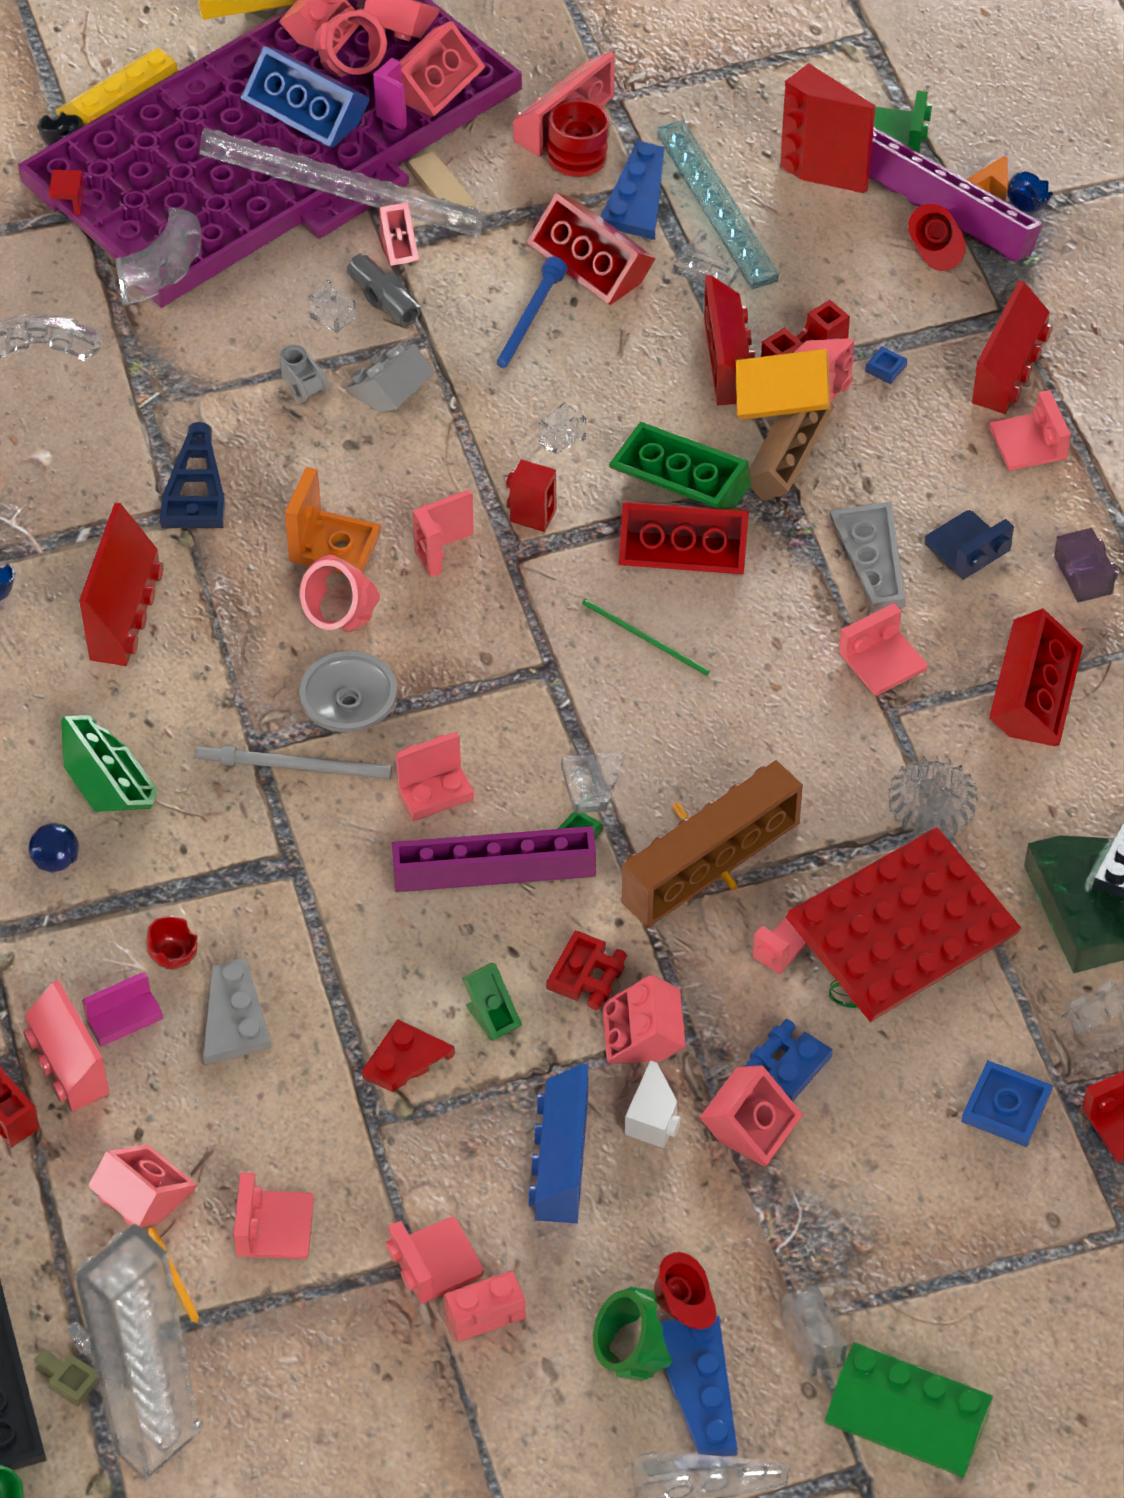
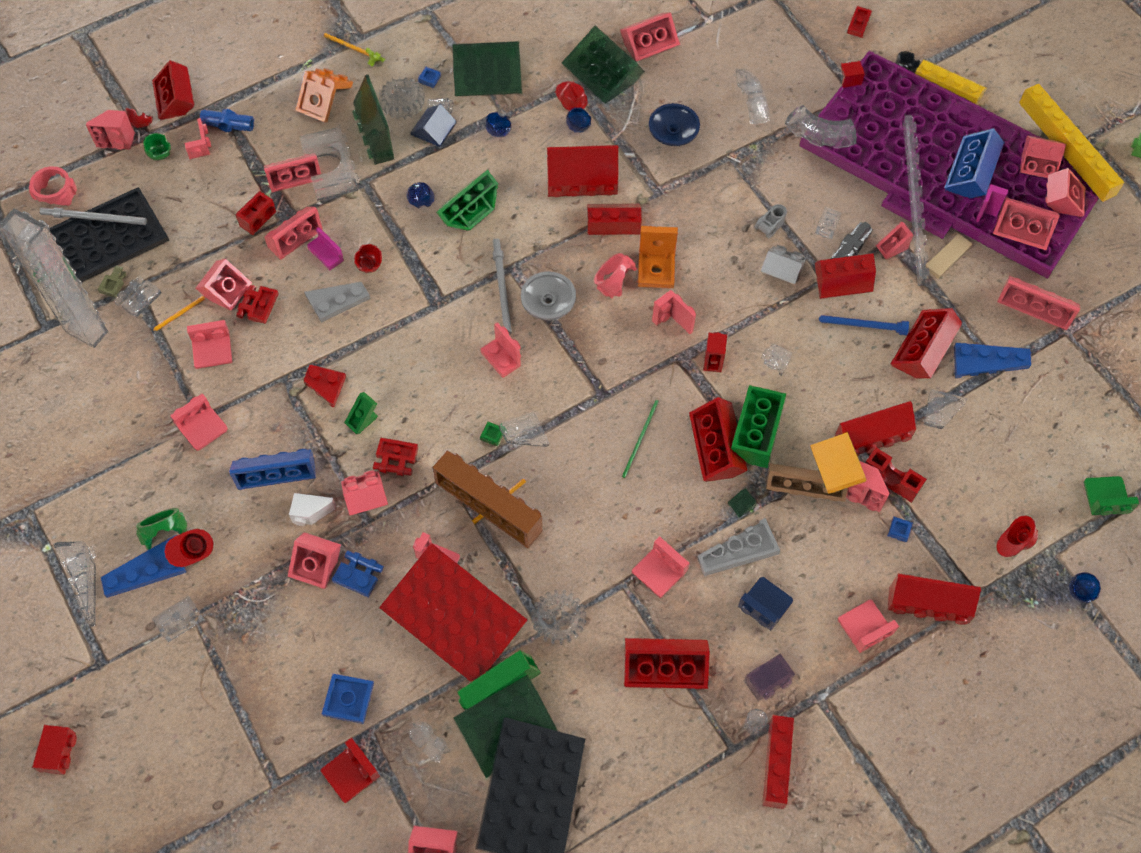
camera: 75 degrees right, 10 degrees up
dark blue plate [160,422,225,528] -> none
coral piece [314,9,387,77] -> none
magenta brick [392,826,596,892] -> none
coral brick [444,1270,526,1342] -> none
red wheel [547,100,610,177] -> none
clear light blue plate [657,120,779,290] -> none
red slope [780,63,876,193] -> none
green slope [824,1342,993,1478] -> none
magenta brick [869,128,1043,261] -> none
orange slope [966,156,1008,202] -> none
none -> red plate [236,285,279,324]
none -> green slope [457,650,541,712]
none -> red slope [587,203,642,235]
none -> dark blue dish [649,103,700,146]
none -> clear green slope [728,488,757,518]
none -> red slope [815,253,876,299]

